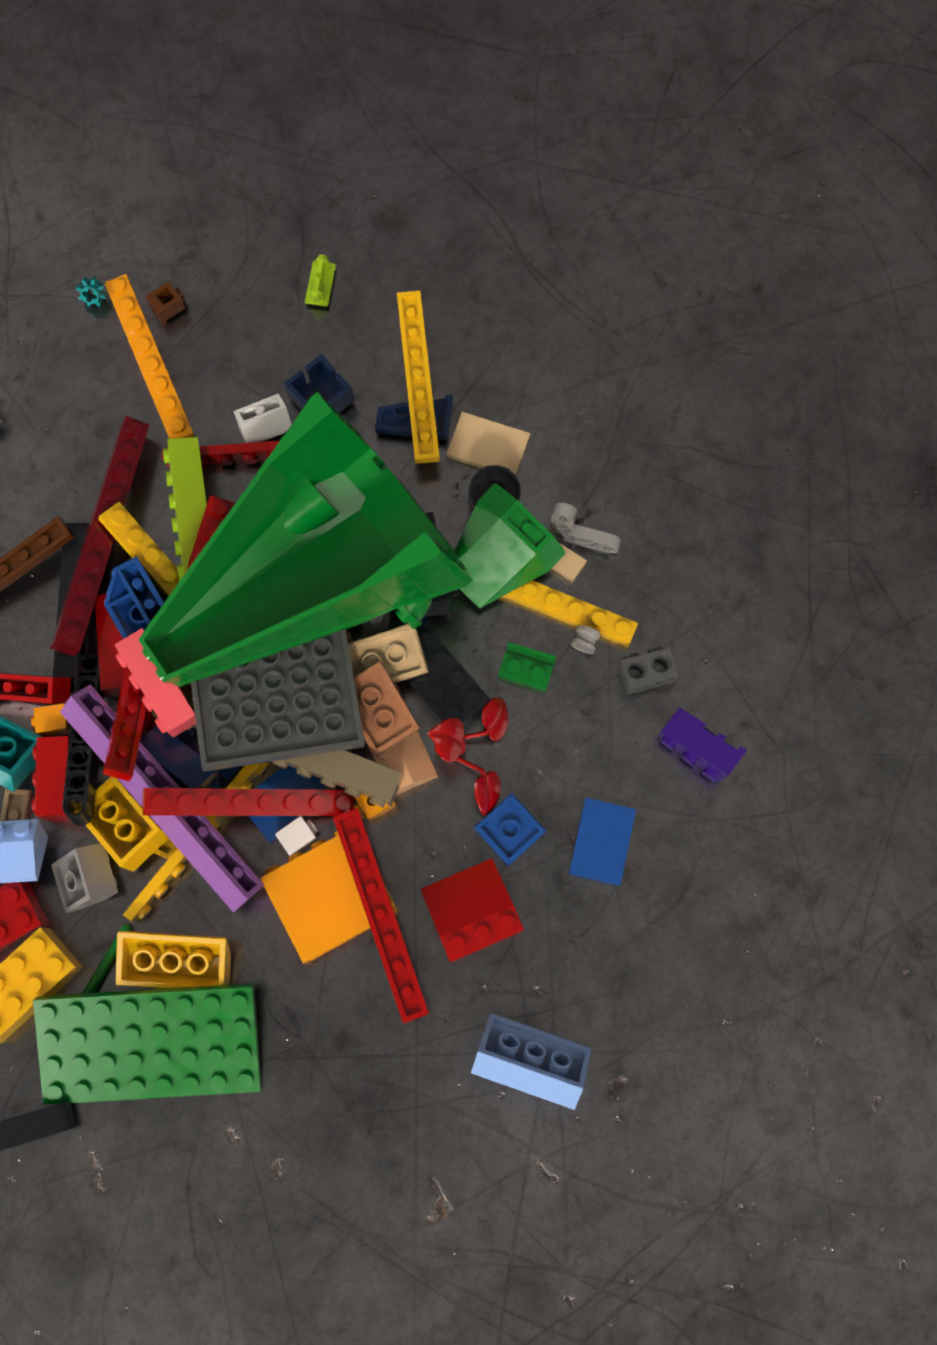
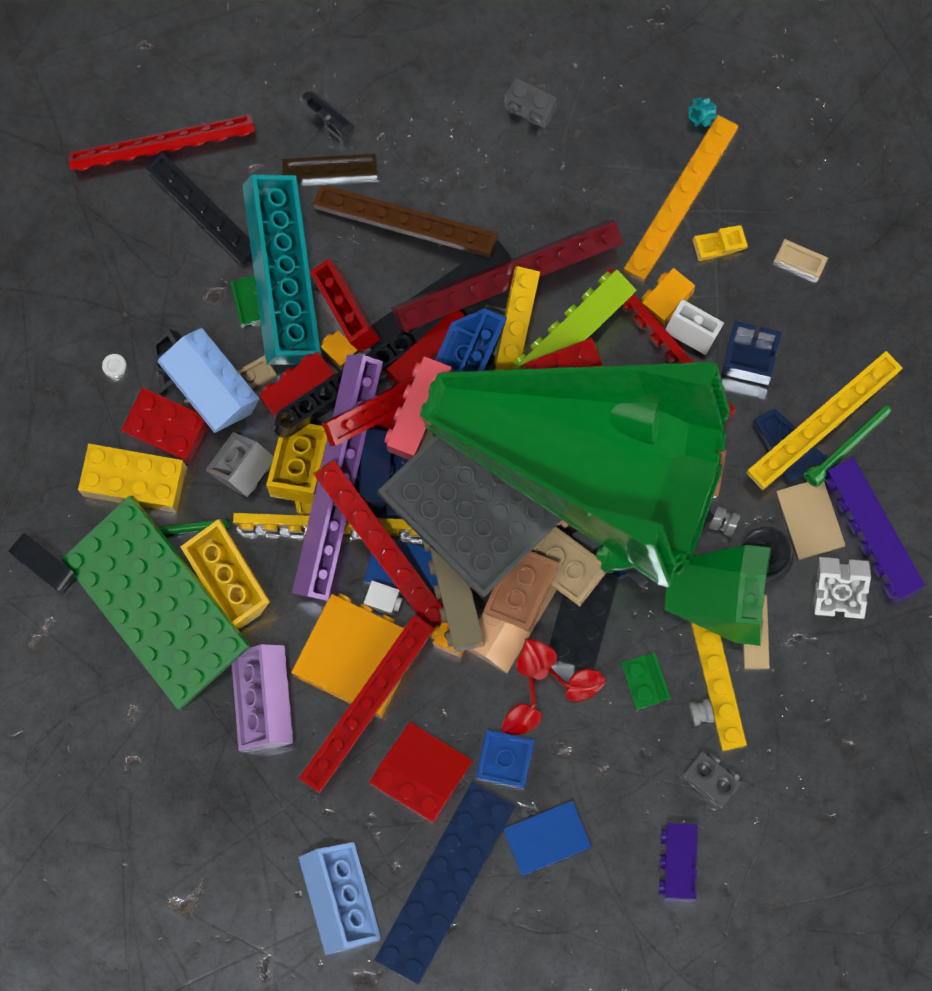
camera: 60 degrees right, 0 degrees up
reddish brown brick [145,281,186,325] -> none
lime hinge [305,255,336,307] -> none
light grey beam [549,503,621,553] -> none
none -> lavender slope [232,644,293,751]
none -> dark blue plate [374,782,516,985]
none -> light orange brick [641,268,695,327]
none -> yellow slope [692,225,748,261]
none -> light grey wheel [709,506,741,537]
none -> tan tile [774,239,828,281]
none -> green piece [804,405,891,488]
none -> white brick [814,557,871,619]
none -> dark purple brick [825,457,925,603]

